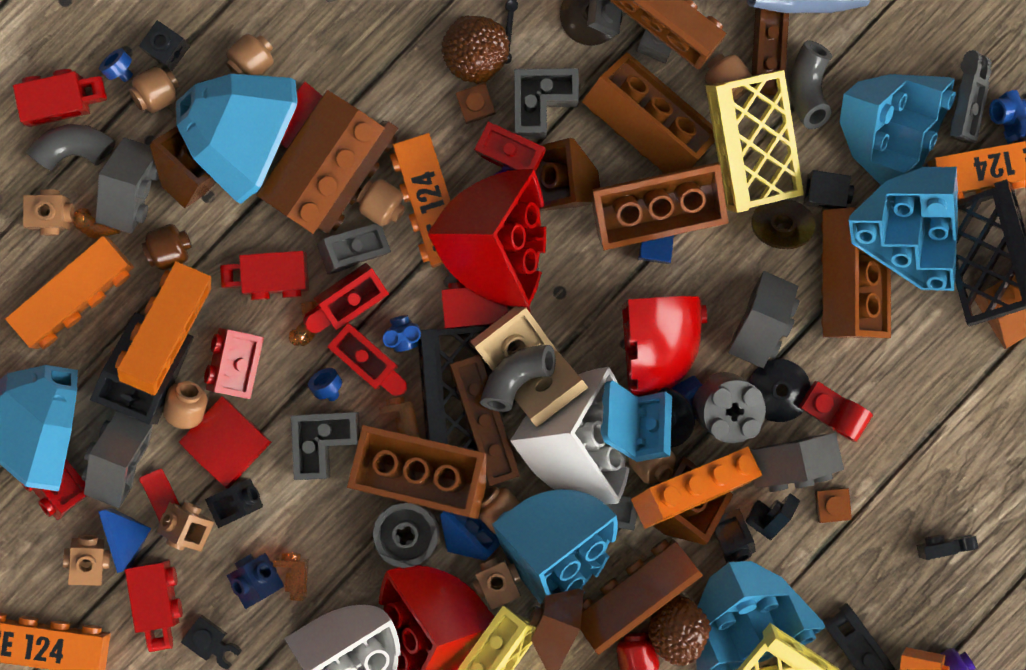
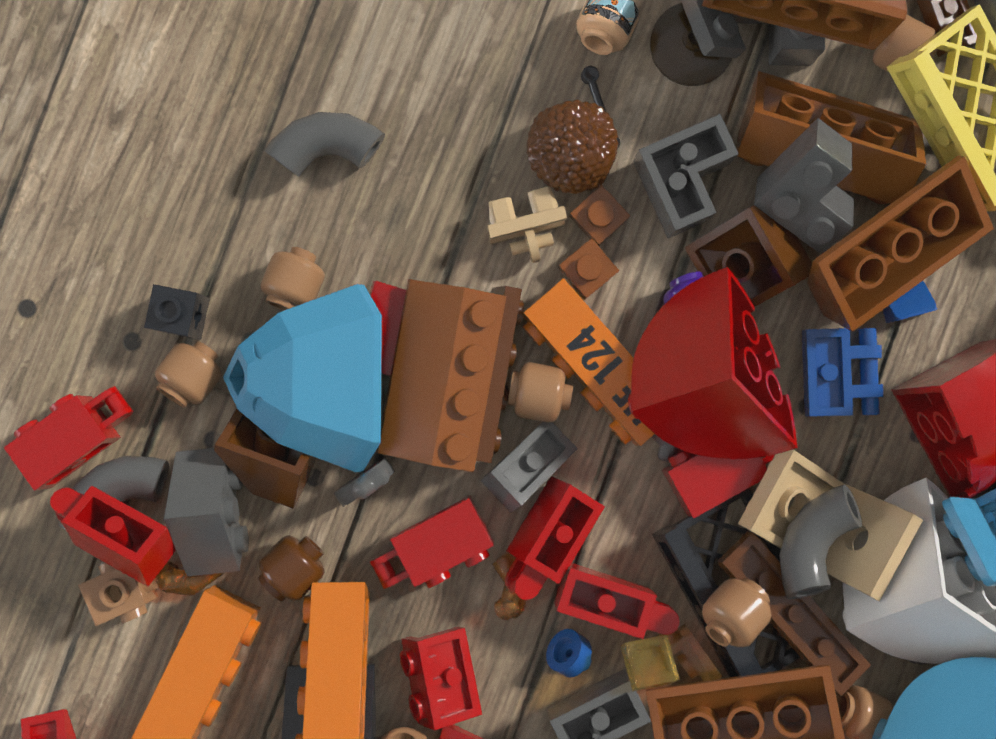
camera: 25 degrees left, 0 degrees up
blue tile [99,48,133,82] -> none
blue plate [382,315,421,352] -> none
red plate [474,121,546,172] -> none
none -> red brick [50,485,176,587]
none -> dark grey piece [334,457,395,507]
none -> tan hips [487,186,567,263]
none -> dark orange plate [558,238,619,300]
none -> clear yellow tile [620,635,680,691]
none -> medium nougat head [702,578,772,648]
none -> dark grey brick [754,118,854,254]
none -> blue plate [802,328,884,417]

